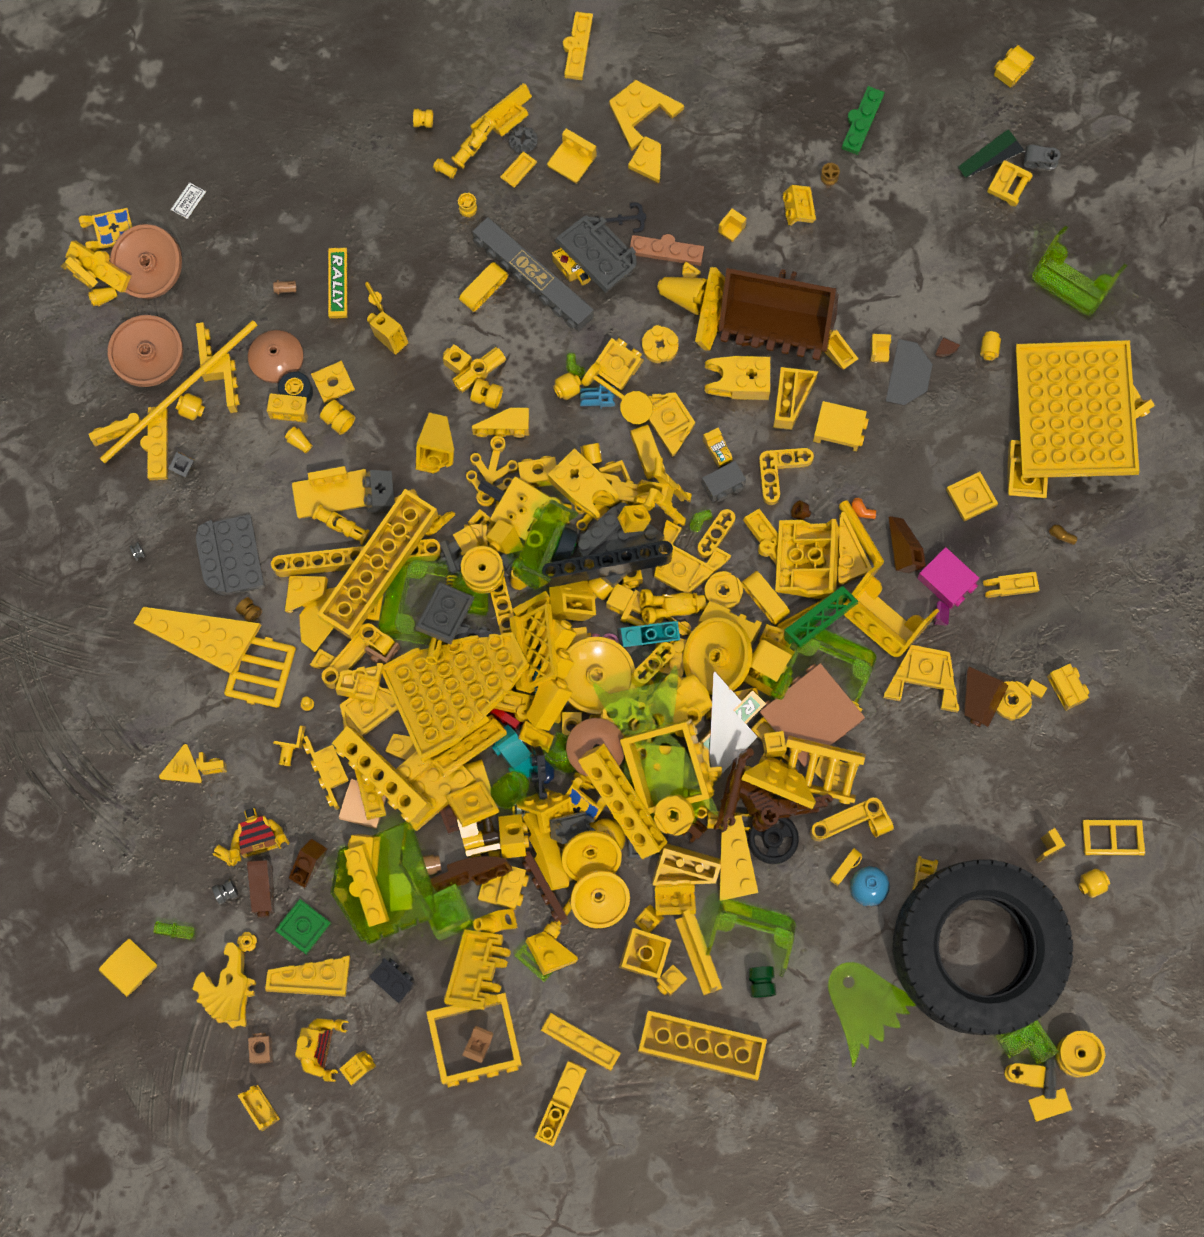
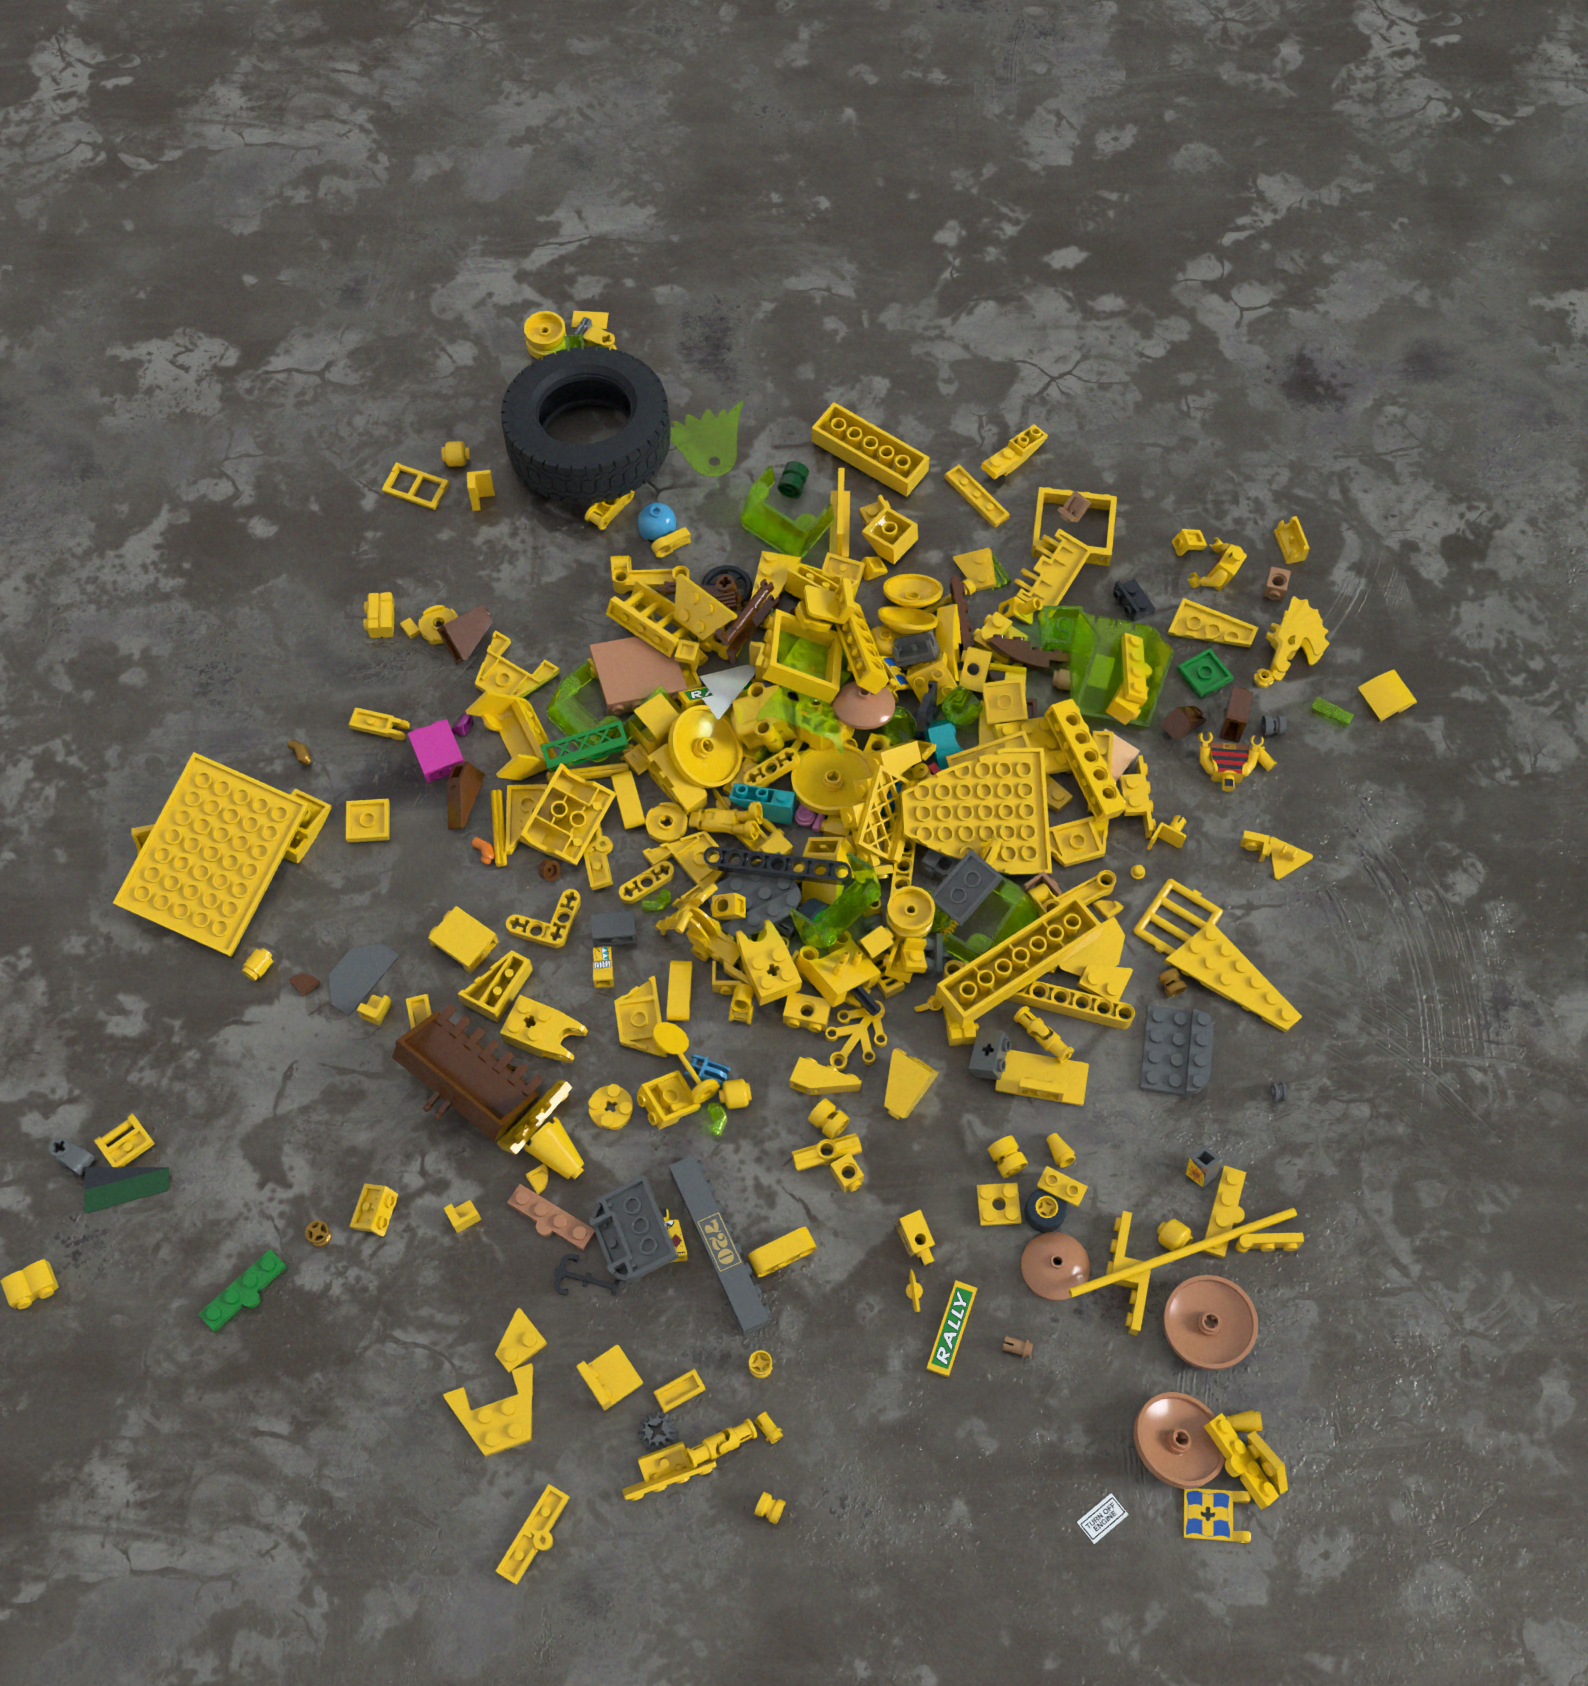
camera: 160 degrees left, 10 degrees down
yellow slope [336,663,383,703] -> none
clear neon green windscreen [1032,225,1128,315] -> none
none -> yellow bracket [803,578,856,625]

